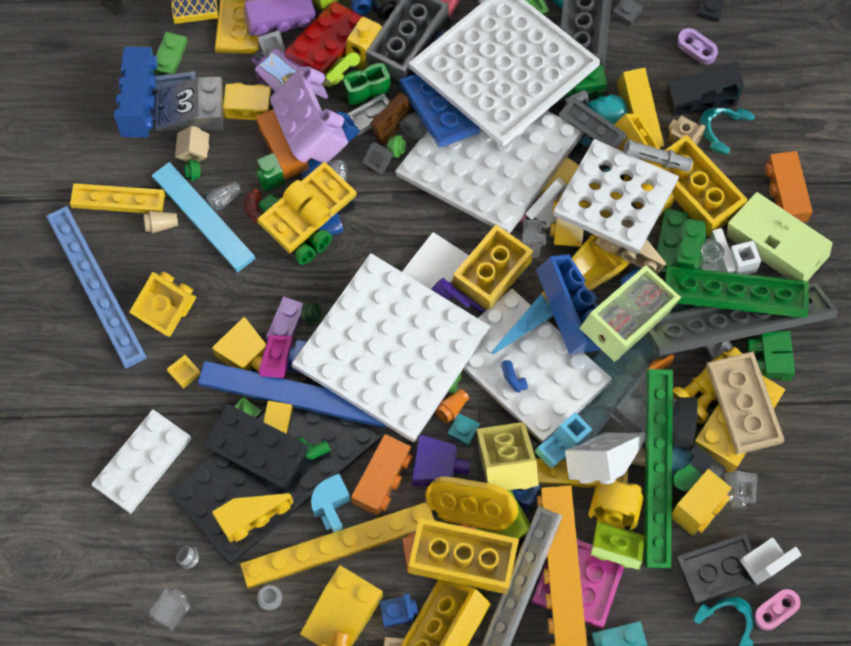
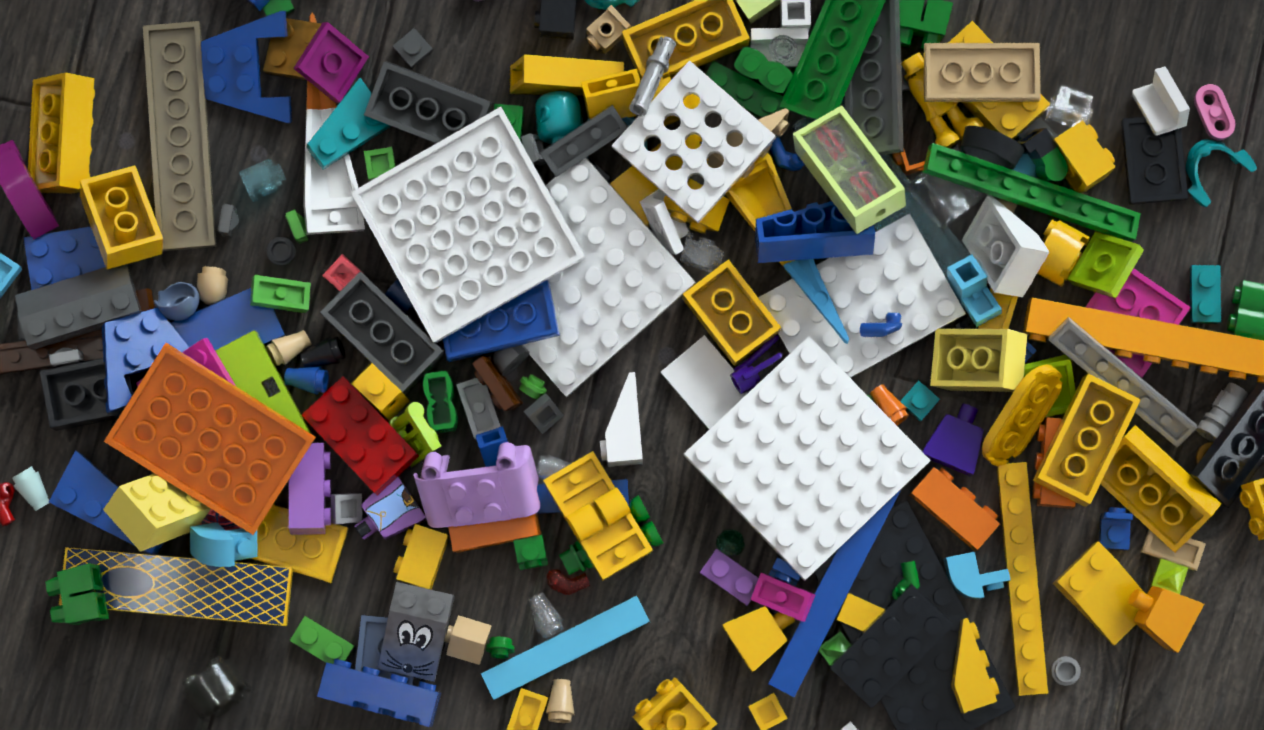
camera: 75 degrees left, 15 degrees up
none -> white slope [600,372,643,467]

